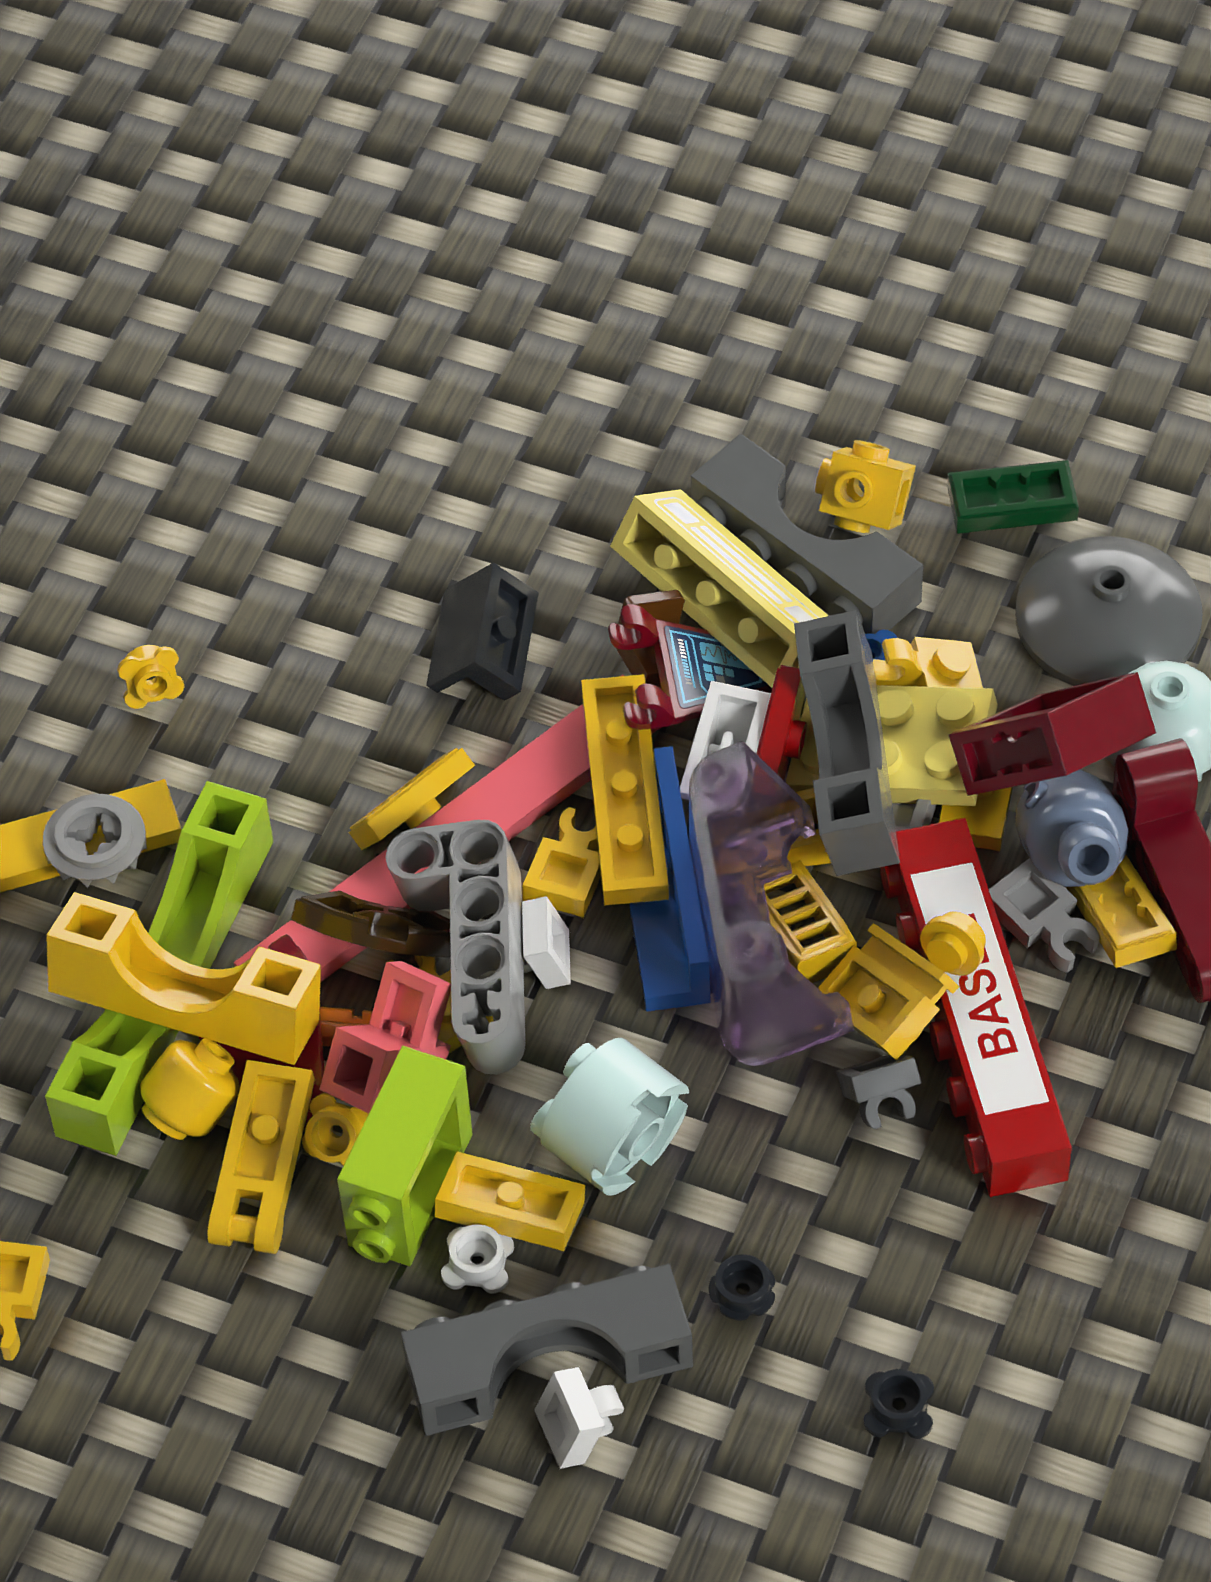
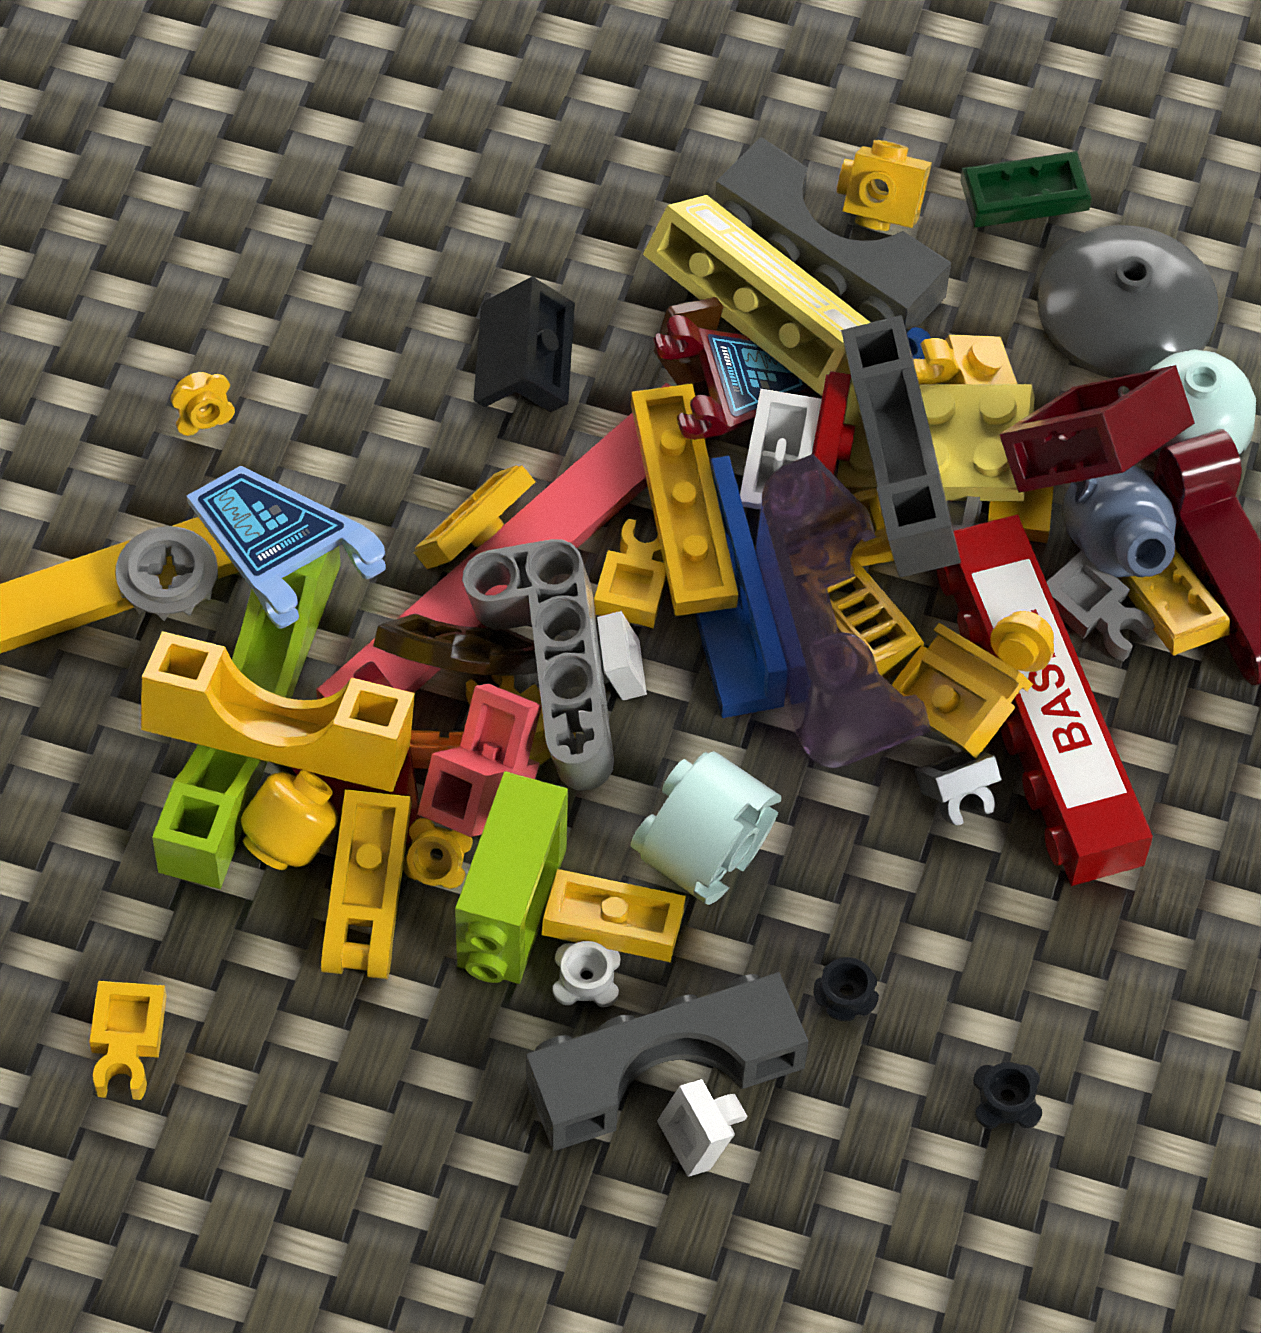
camera: 10 degrees left, 5 degrees up
none -> flag [187,466,386,629]

